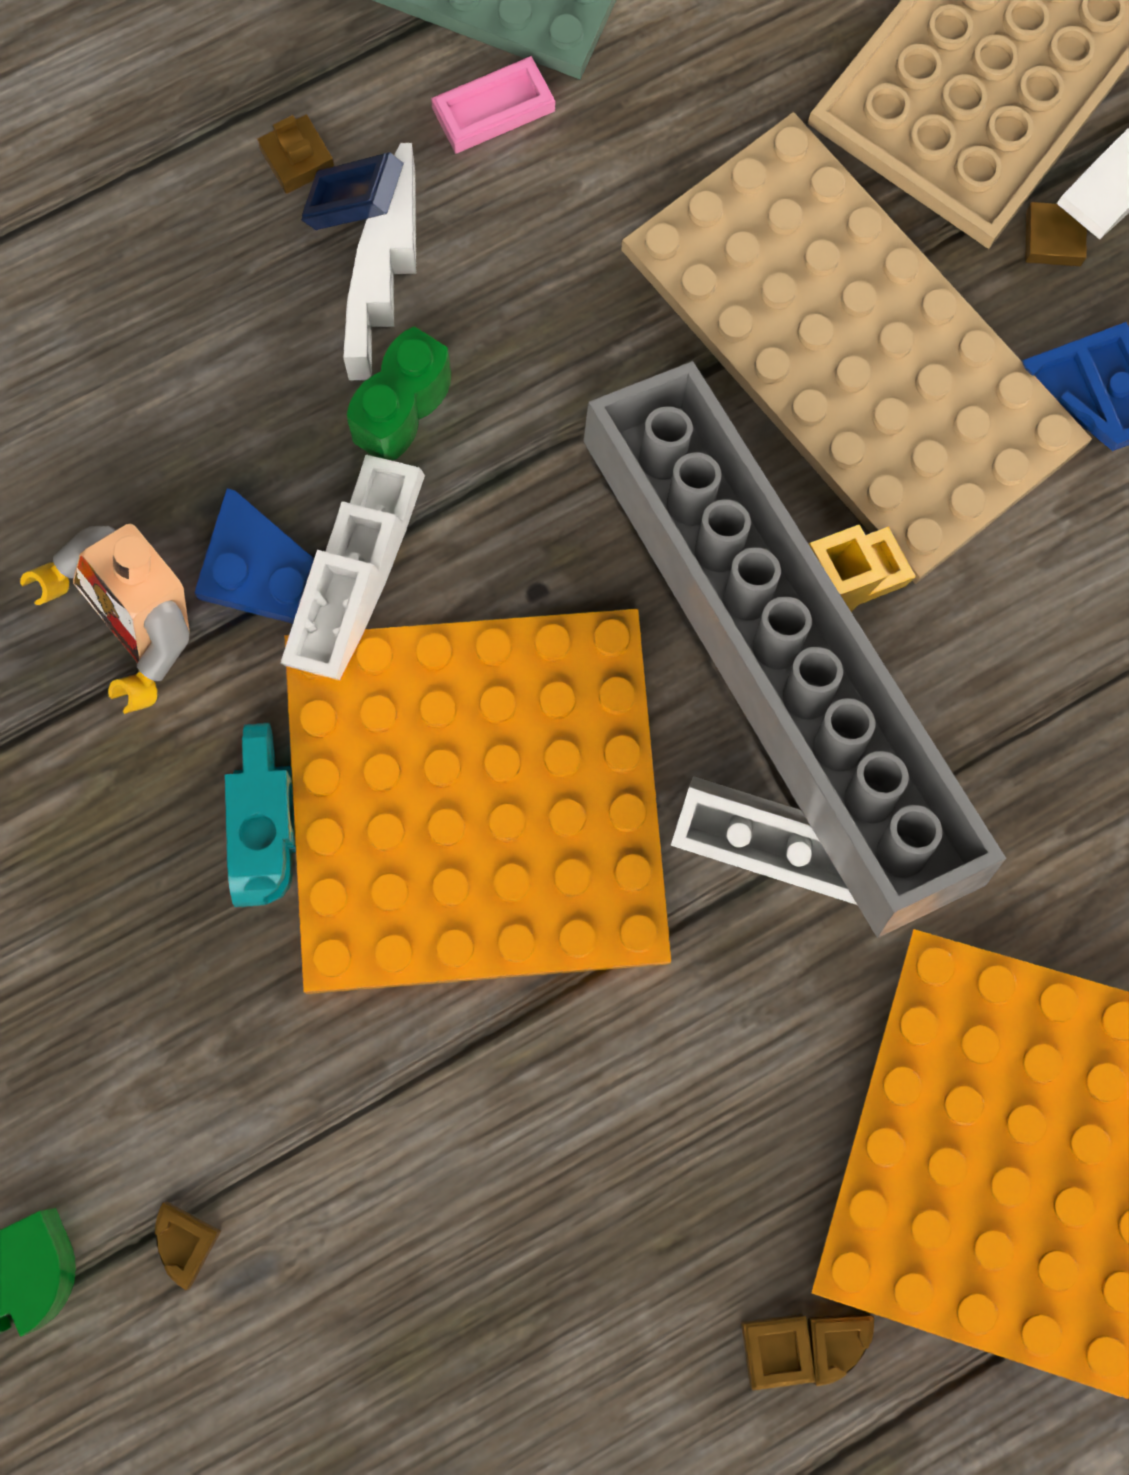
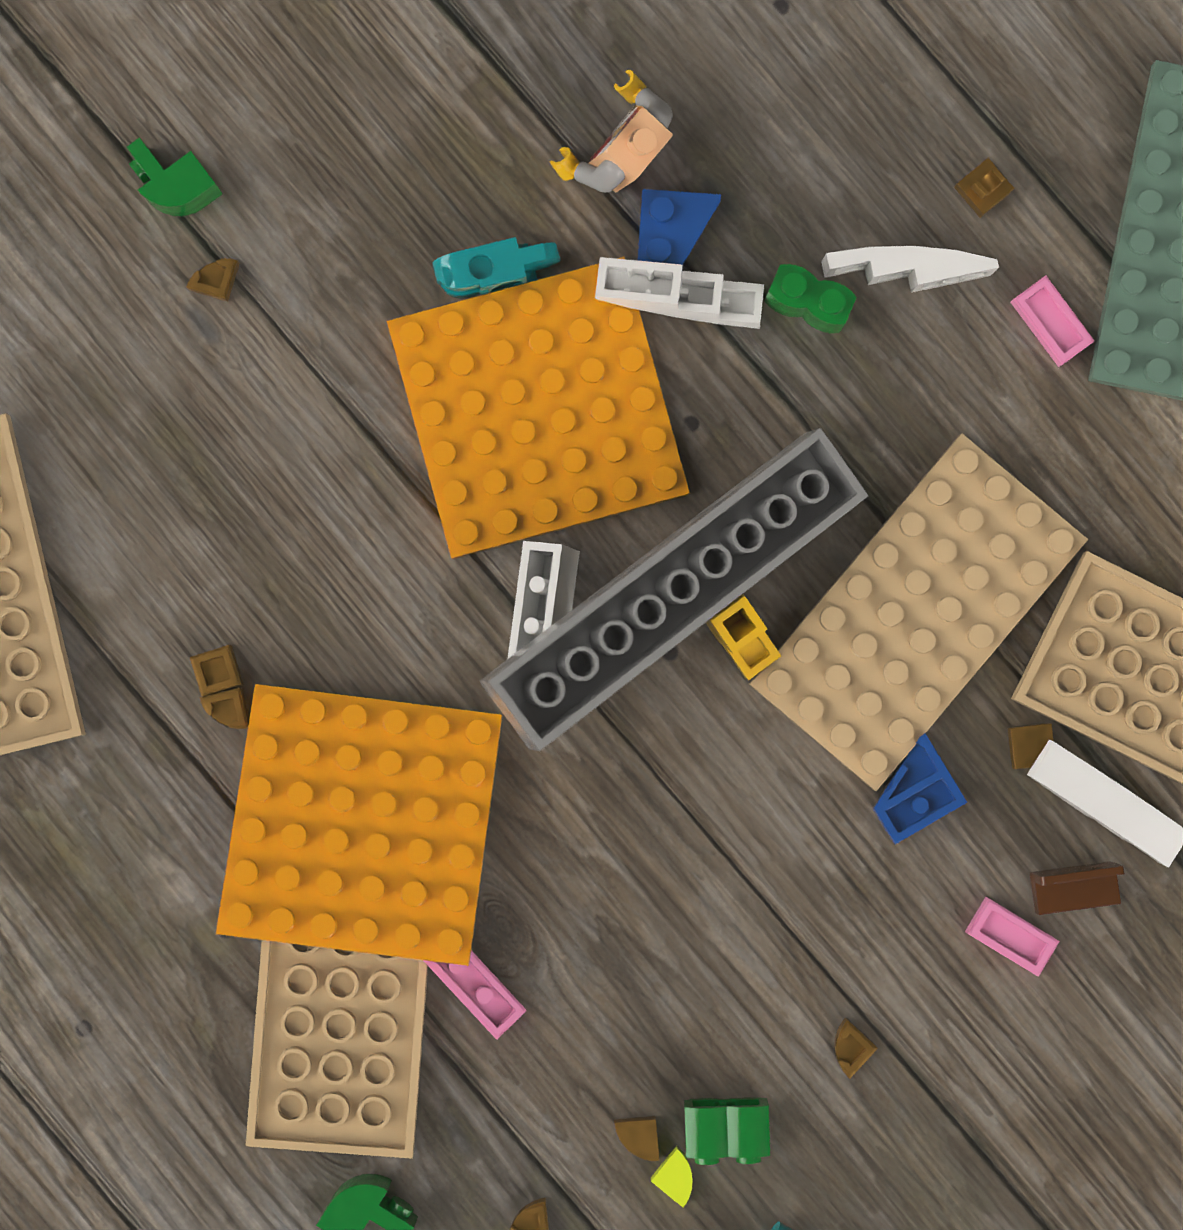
camera: 80 degrees right, 10 degrees up
dark blue tile [301,152,404,230] -> none

